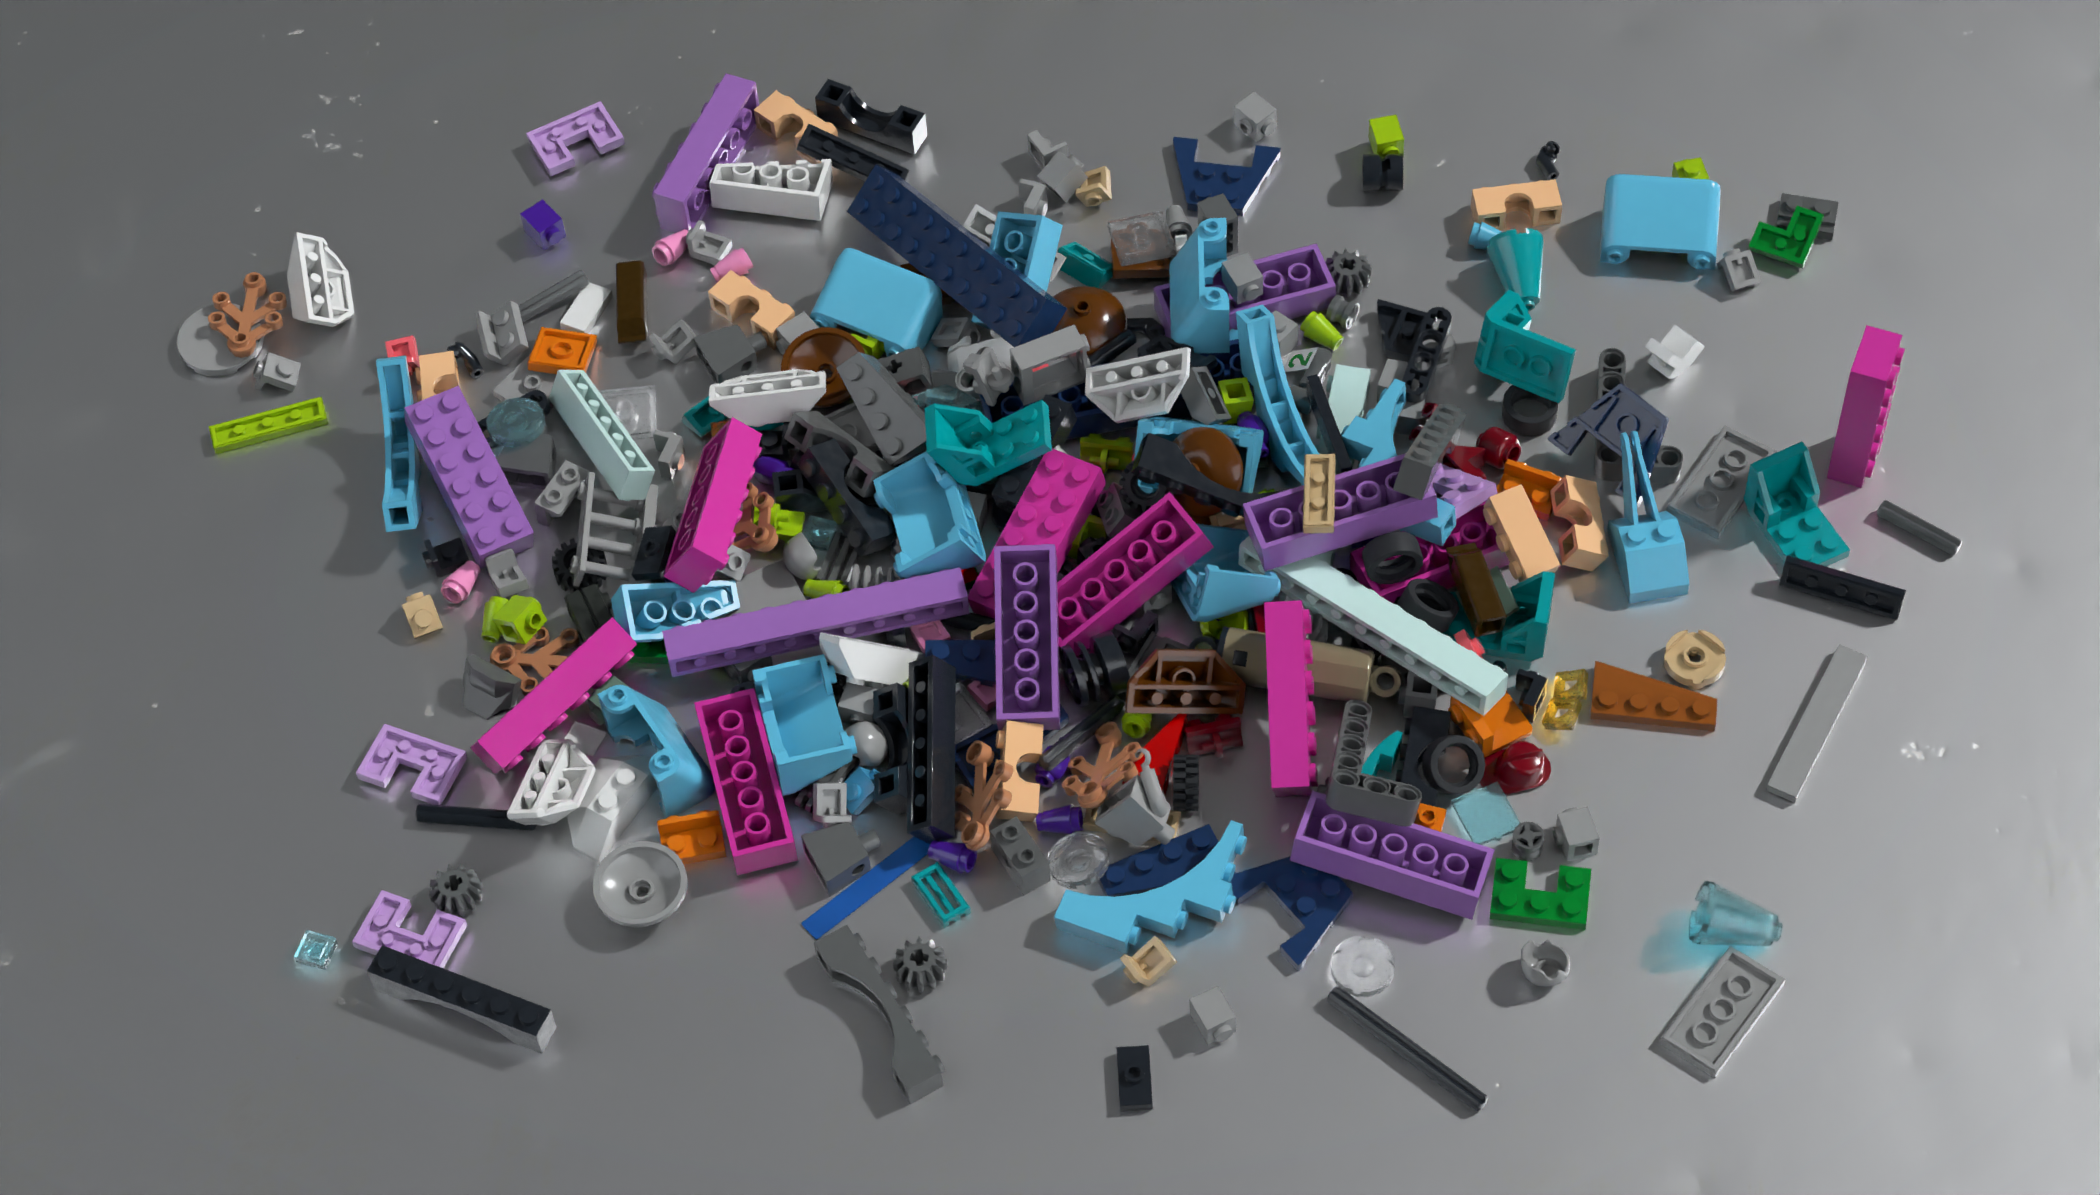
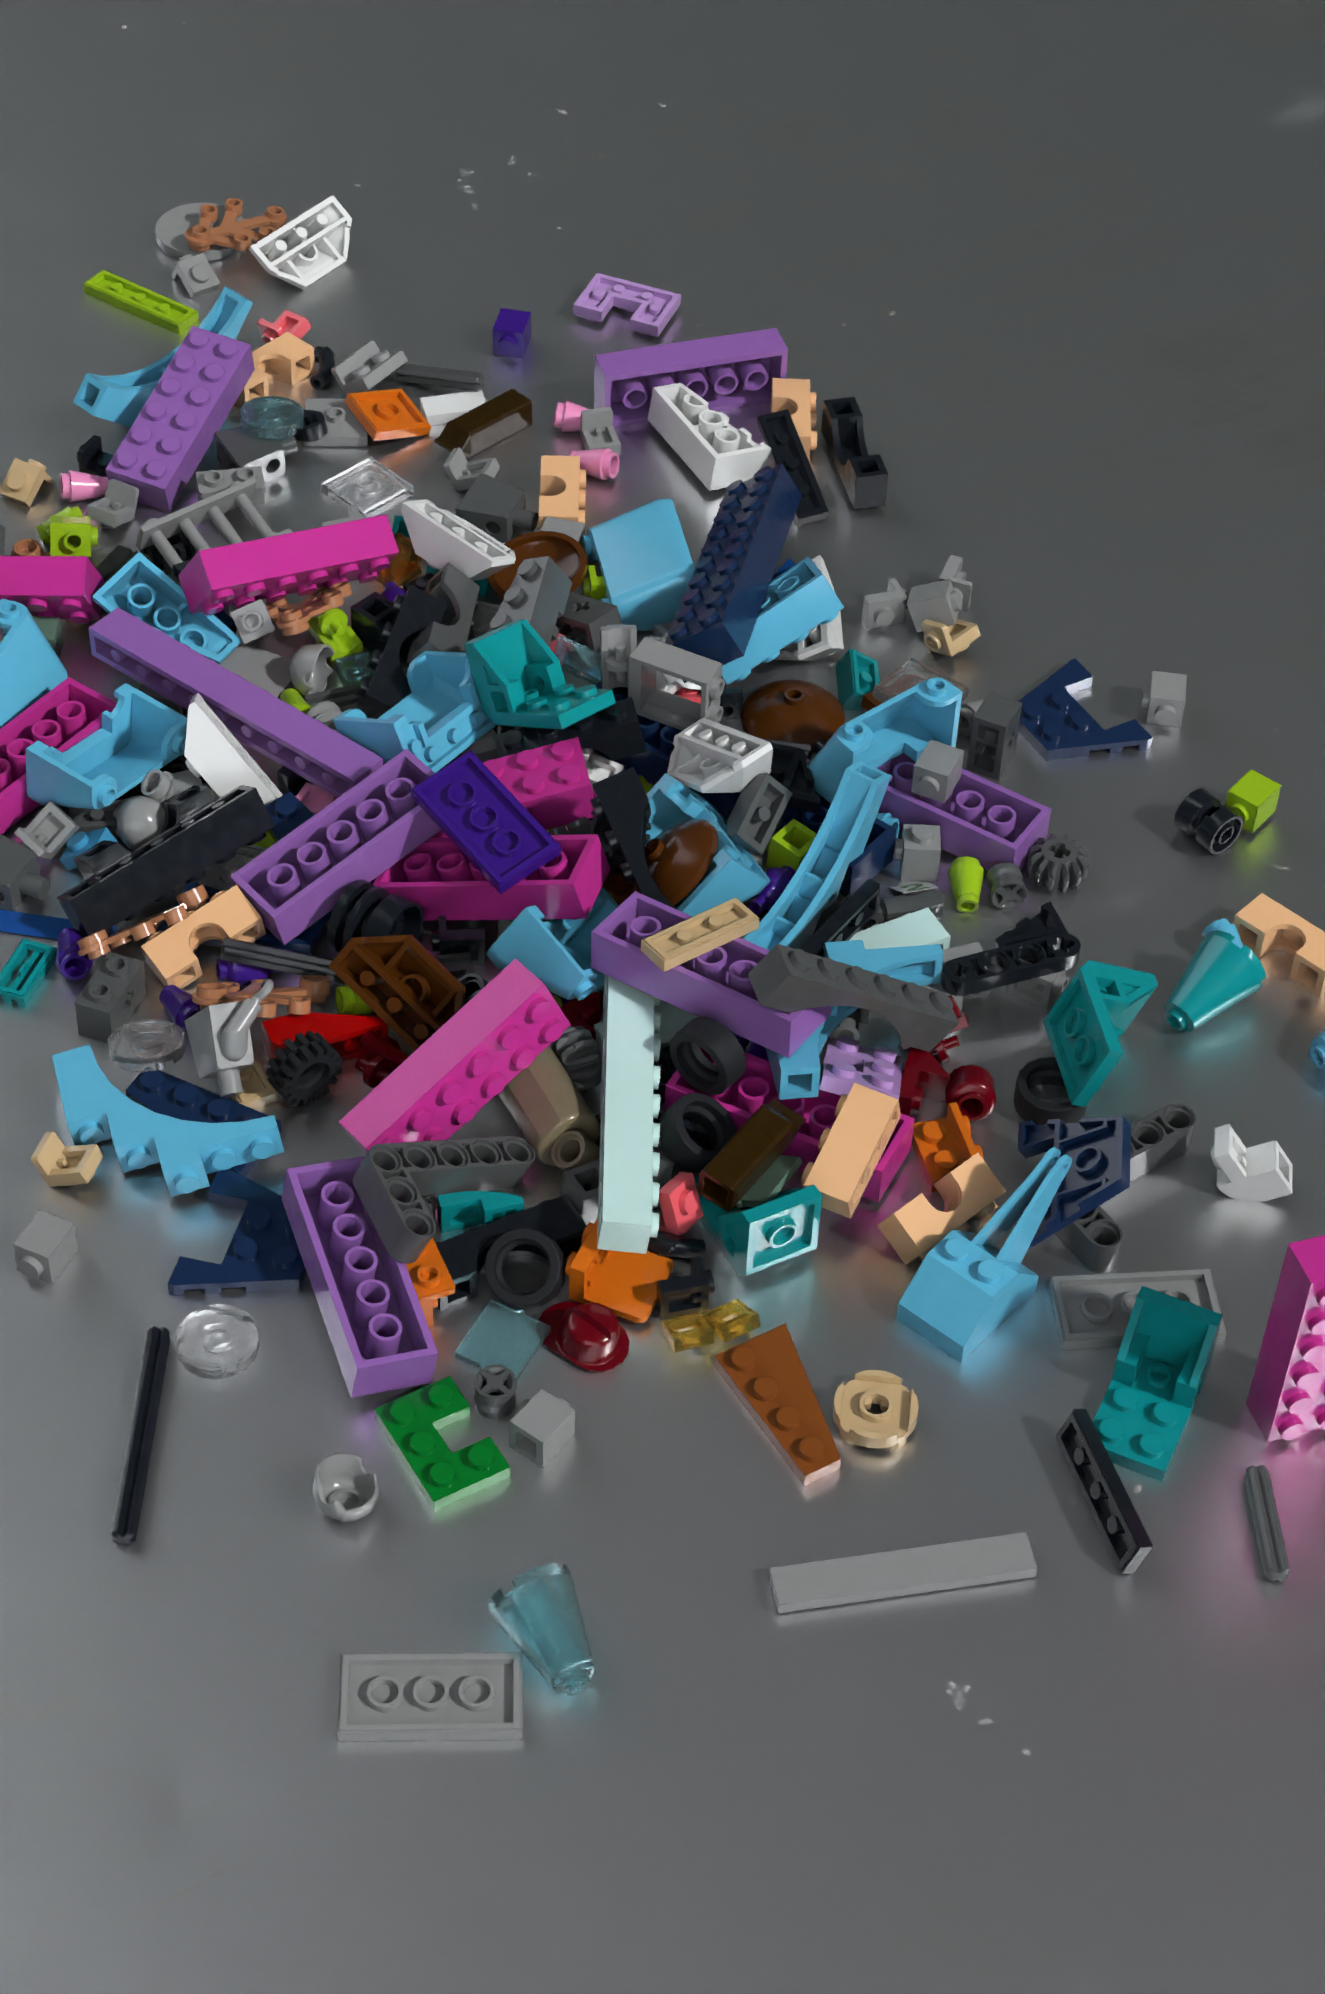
camera: 45 degrees right, 10 degrees down
light aqua brick [549,370,655,501] -> none
none -> light grey plate [141,769,175,803]
none -> dark purple tile [410,750,562,894]

